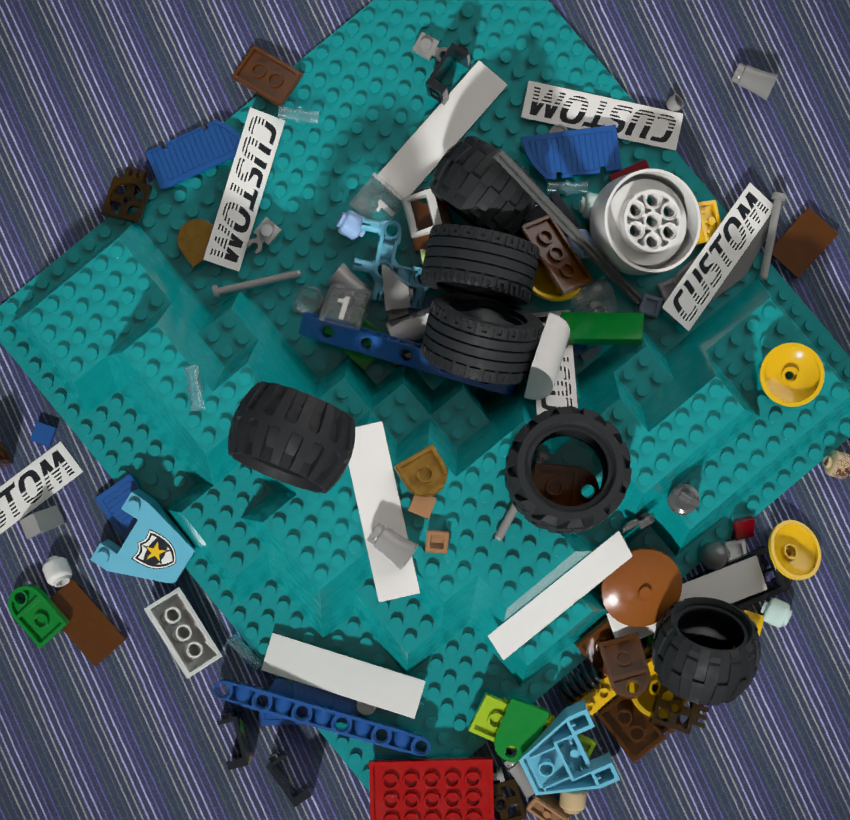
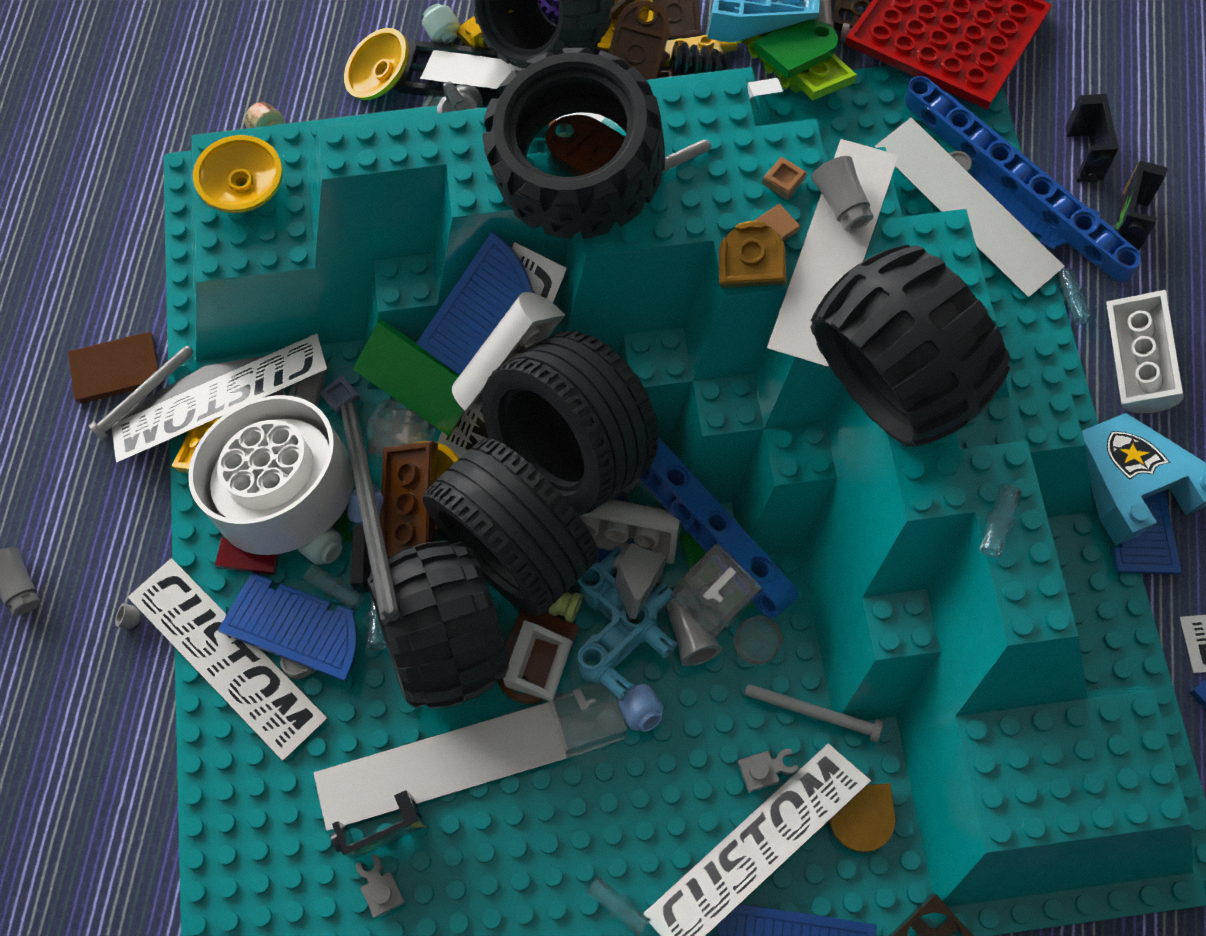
camera: 145 degrees left, 20 degrees down
none -> blue piece [416,230,536,375]

